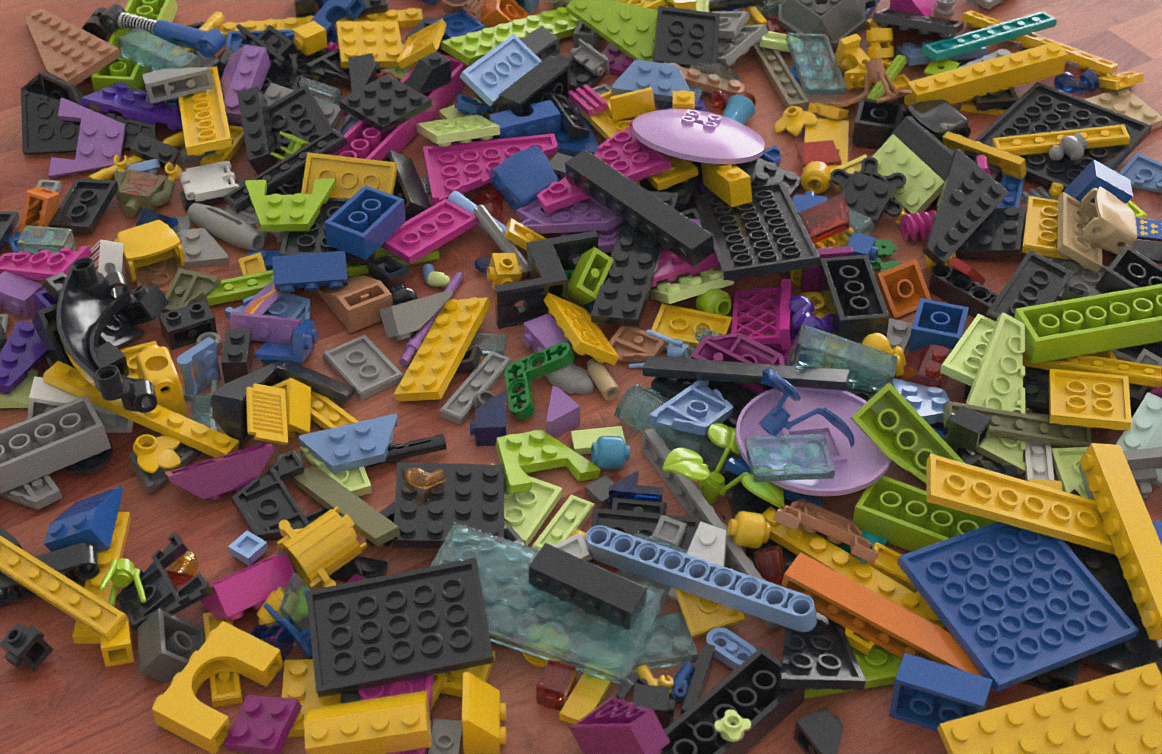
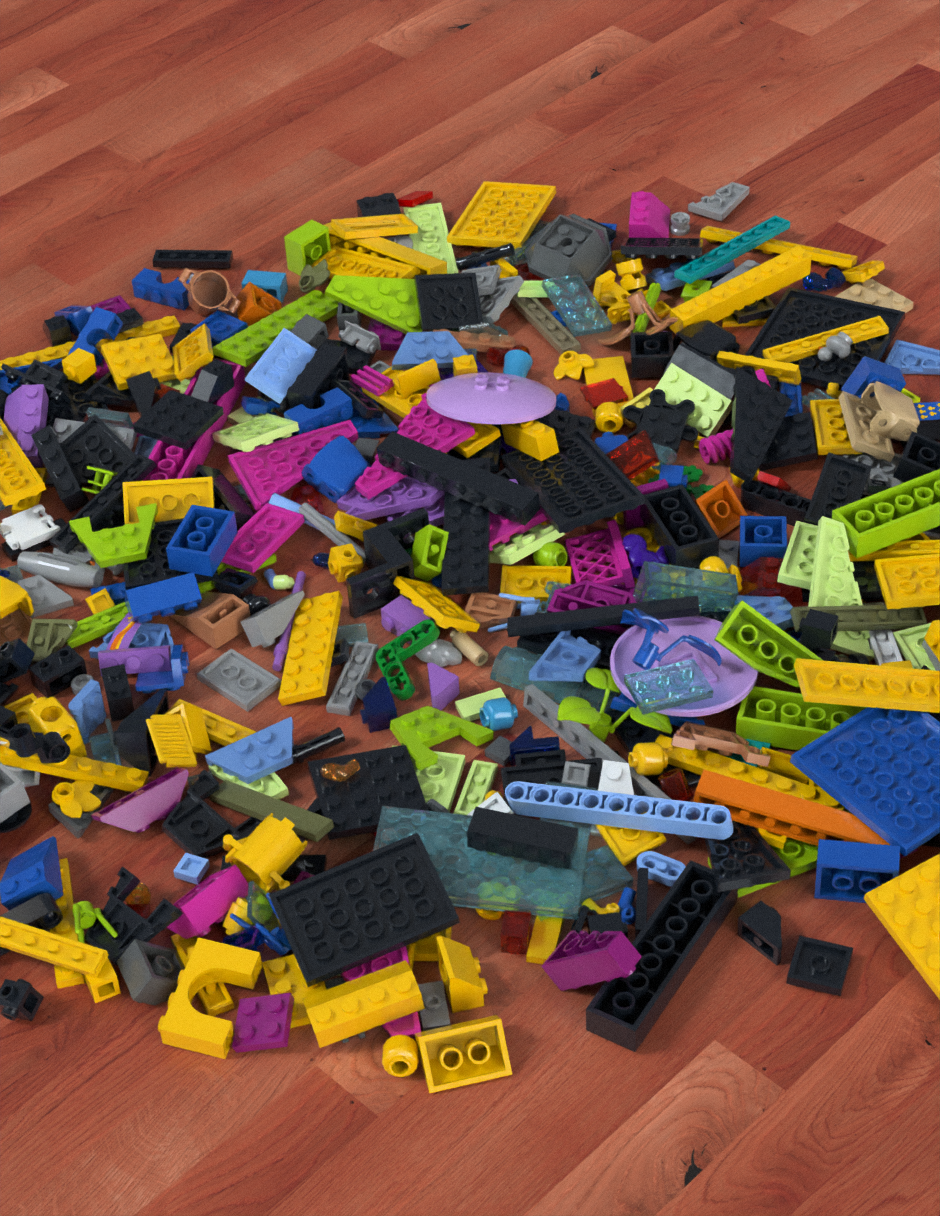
camera: 10 degrees left, 0 degrees up
black tile [276,360,355,404] -> none
yellowish green plate [714,710,751,742] -> none
yellow plate [808,102,849,120] -> none

